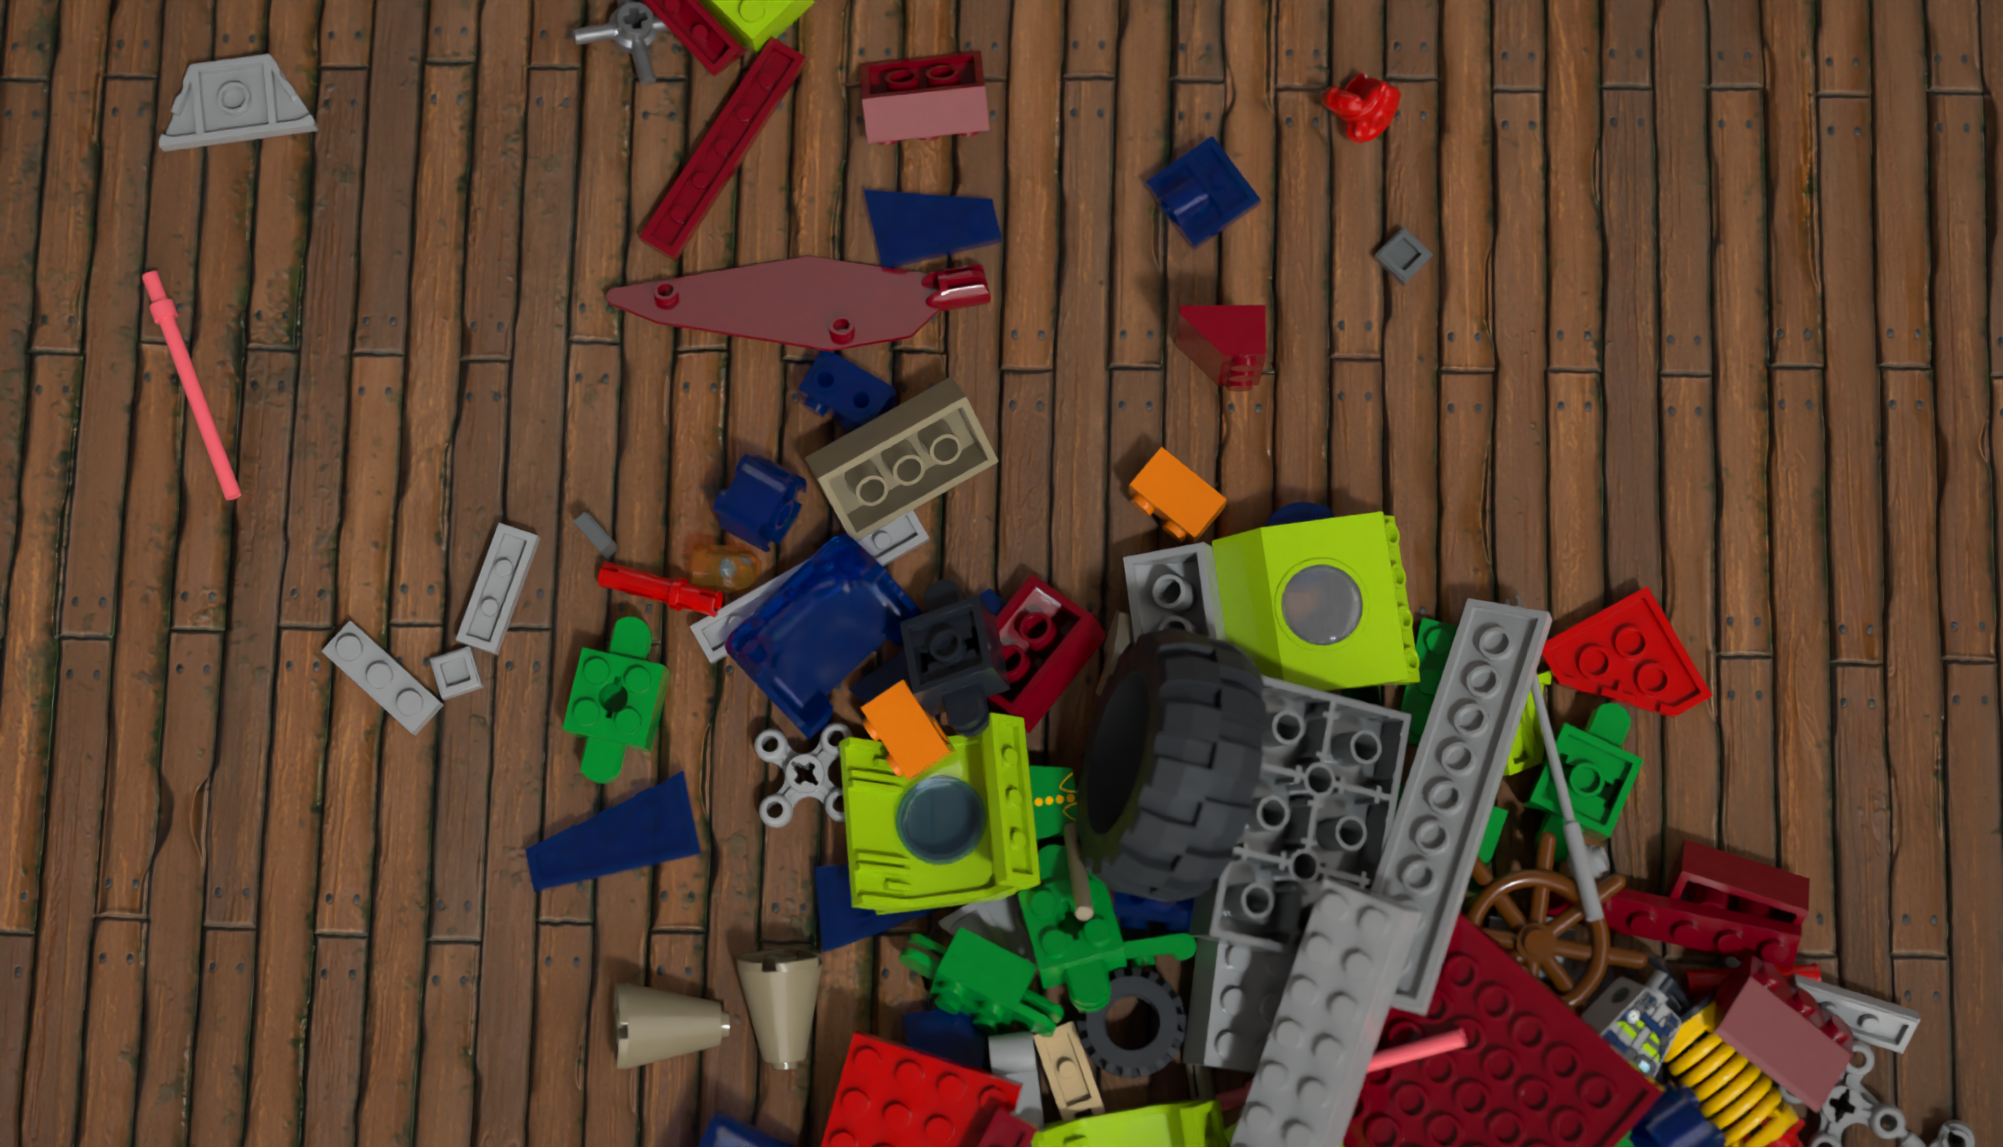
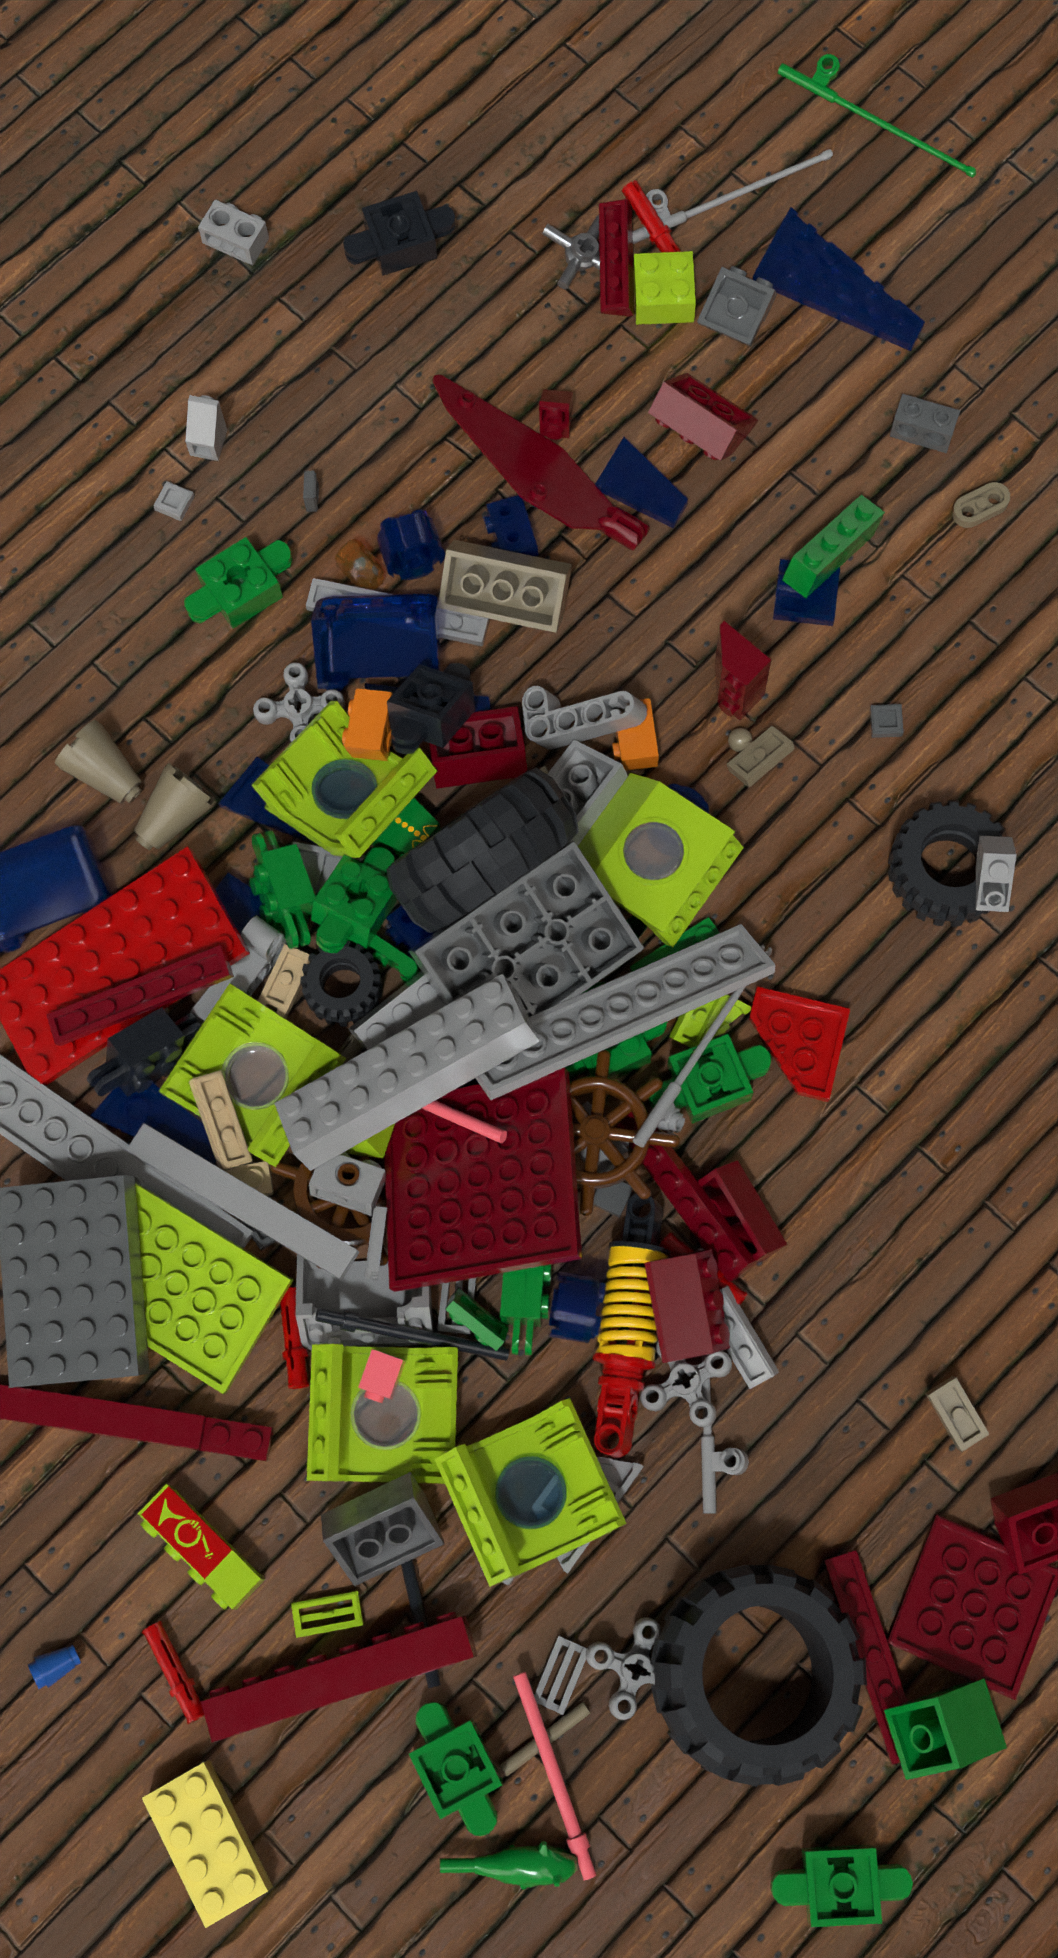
camera: 40 degrees right, 5 degrees down
coral bar [142,271,242,500] -> none
light grey wing [159,54,318,152] -> none
light grey plate [322,620,444,736] -> none
light grey plate [456,523,541,655] -> none
clear blue wing [526,771,702,892] -> none
red pin [598,561,723,617] -> none
dark red plate [639,36,807,262] -> none
dark tan bar [1063,823,1093,920] -> none
red hair [1321,72,1401,144] -> none
torso [1581,970,1681,1079] -> none
none -> light grey slope [185,395,227,461]
none -> light grey brick [198,200,269,266]
none -> black brick [343,191,456,276]
none -> light grey beam [522,686,647,750]
none -> dark red slope [539,389,573,440]
none -> dark tan plate [727,726,795,788]
none -> green brick [782,494,885,598]
none -> black tyre [888,800,1005,927]
none -> light grey slope [975,836,1017,912]

